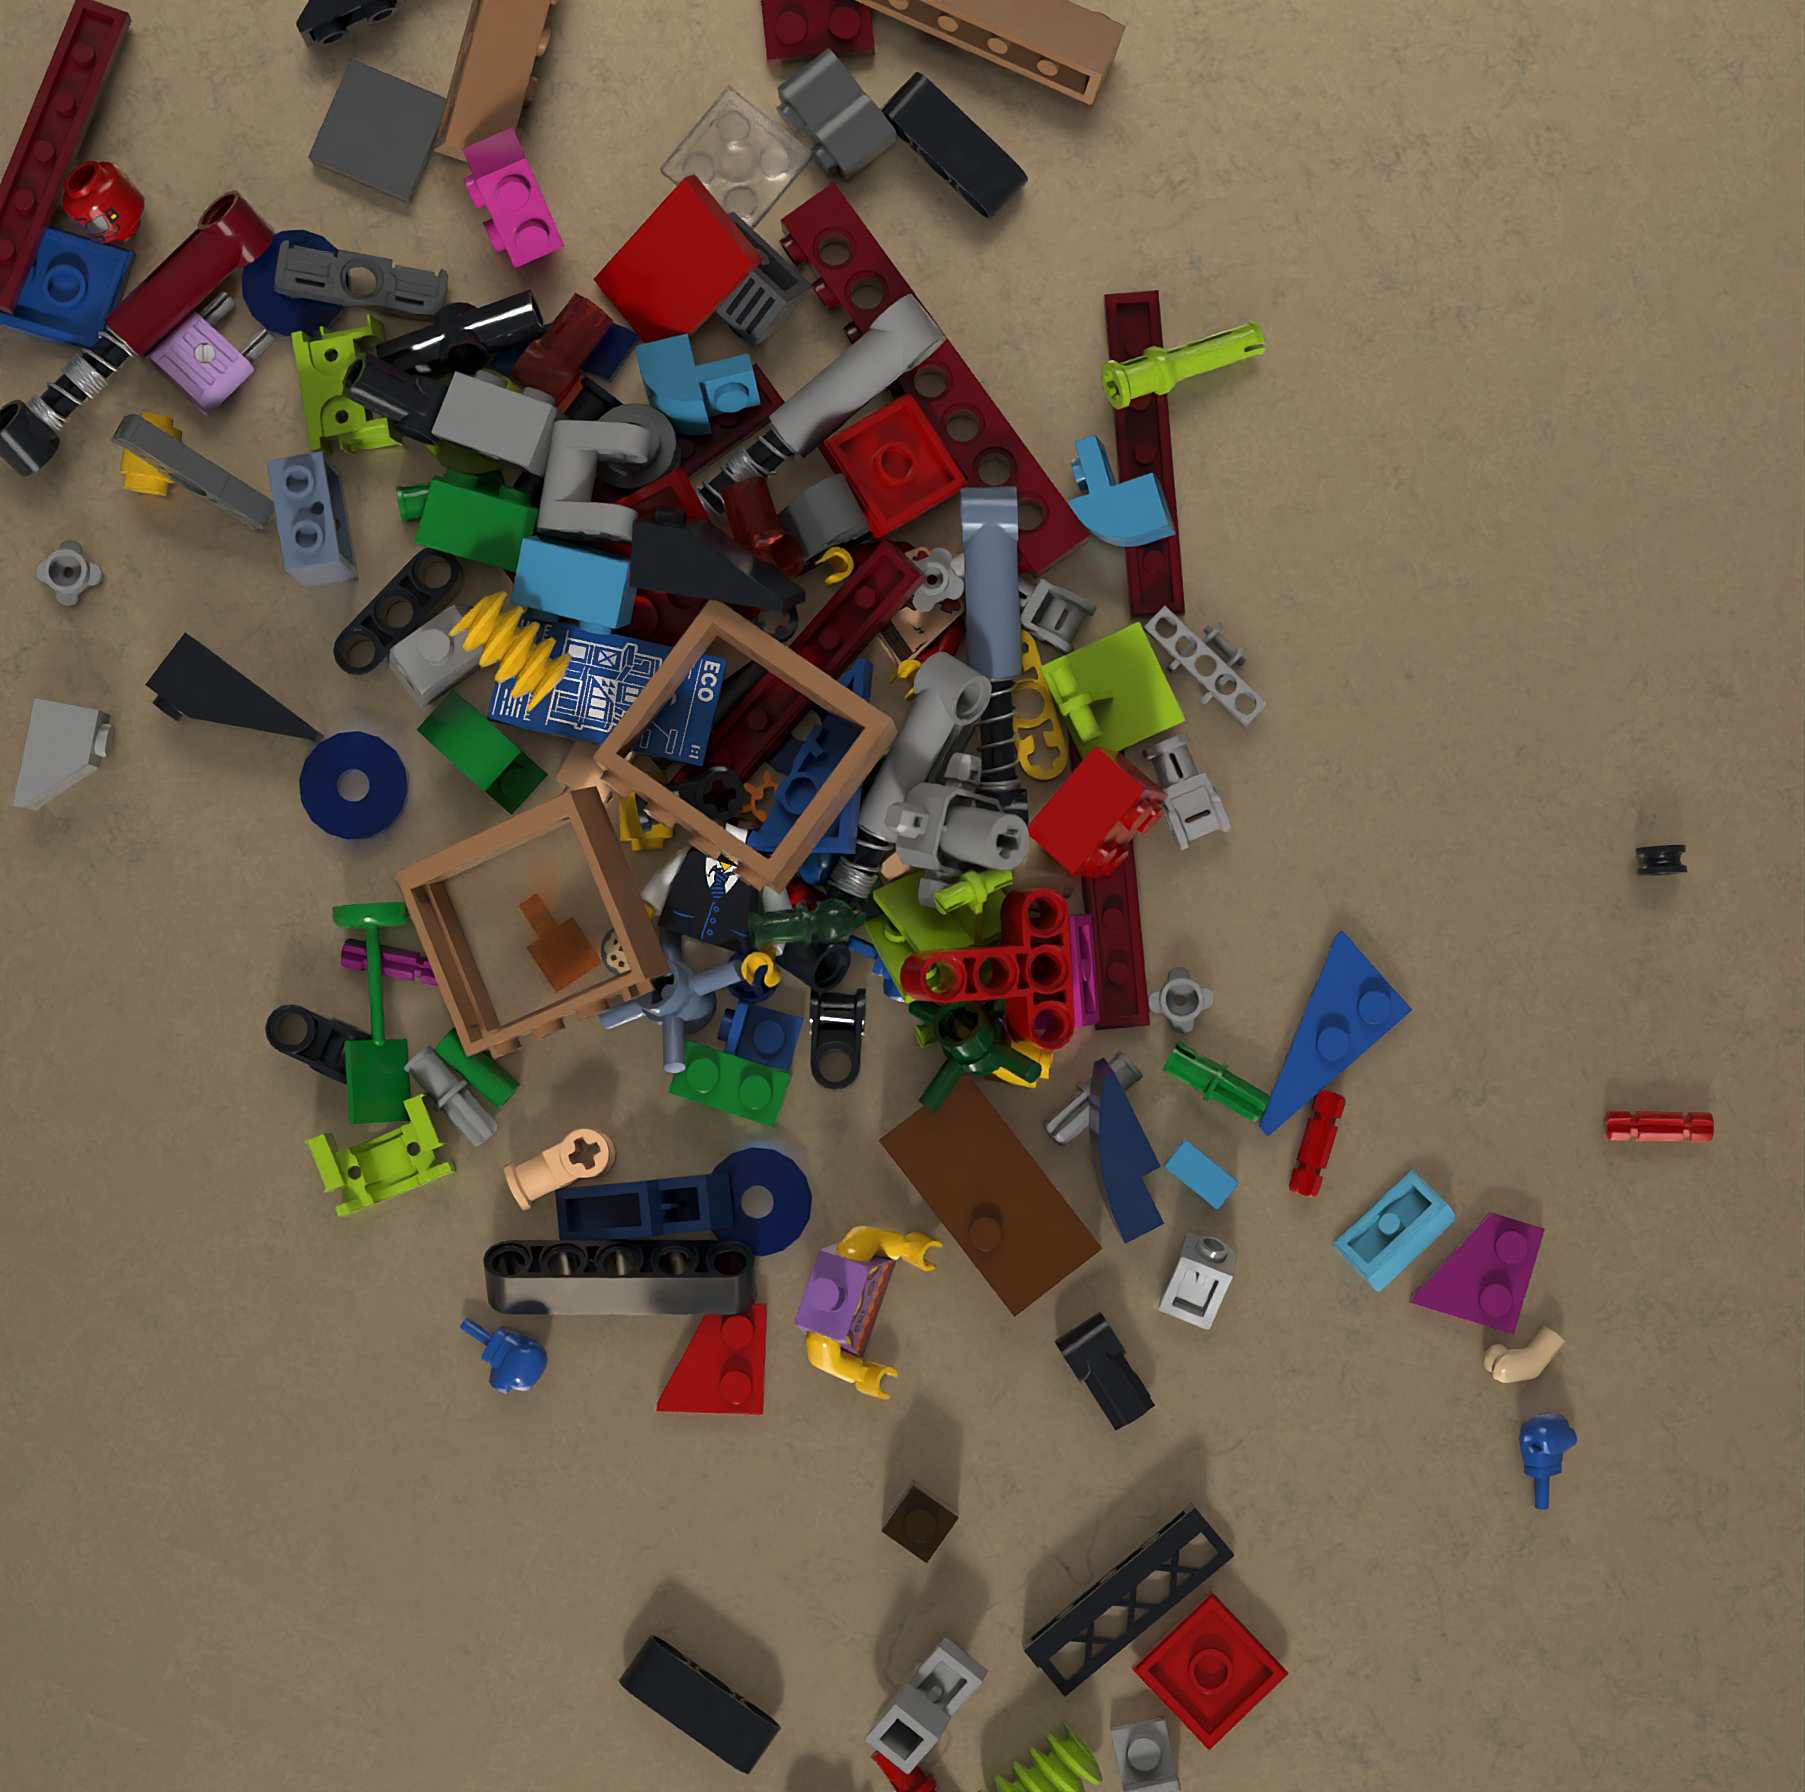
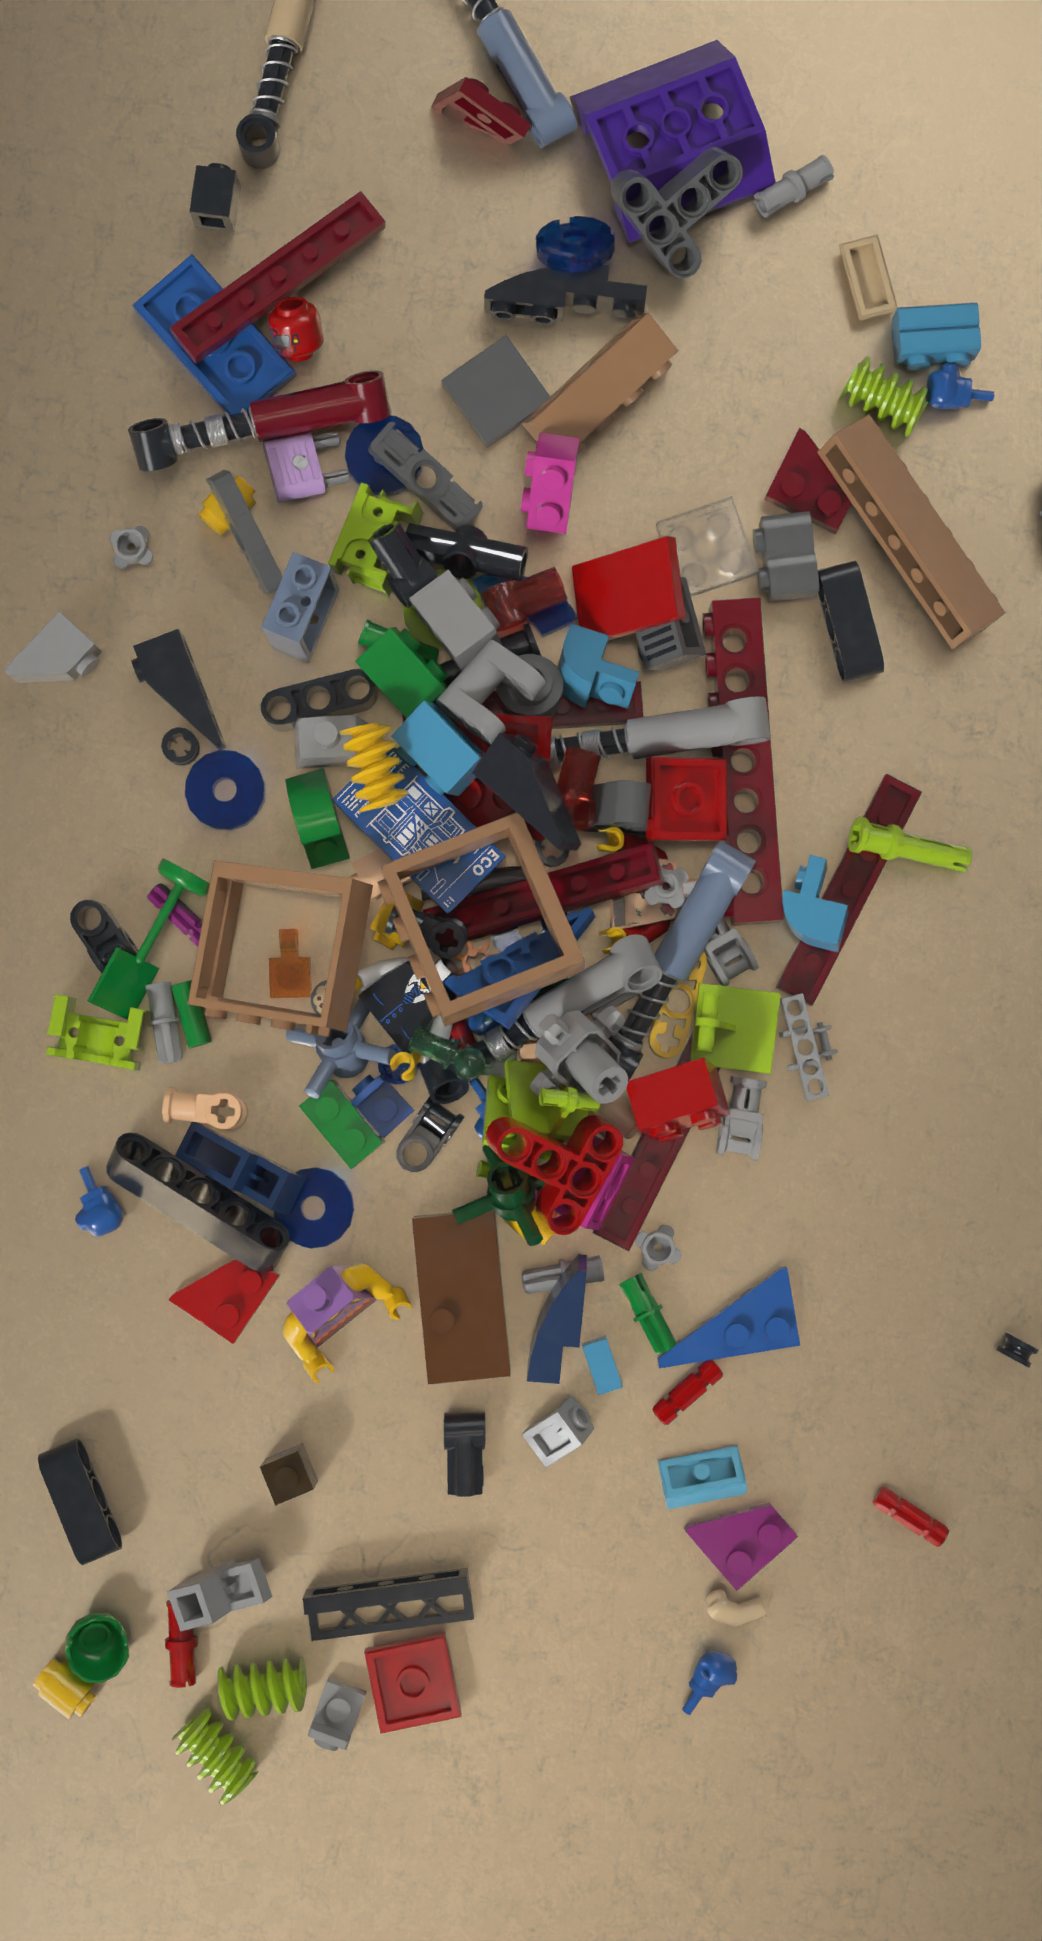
camera: 30 degrees right, 0 degrees up
none -> black bush [161,727,200,766]

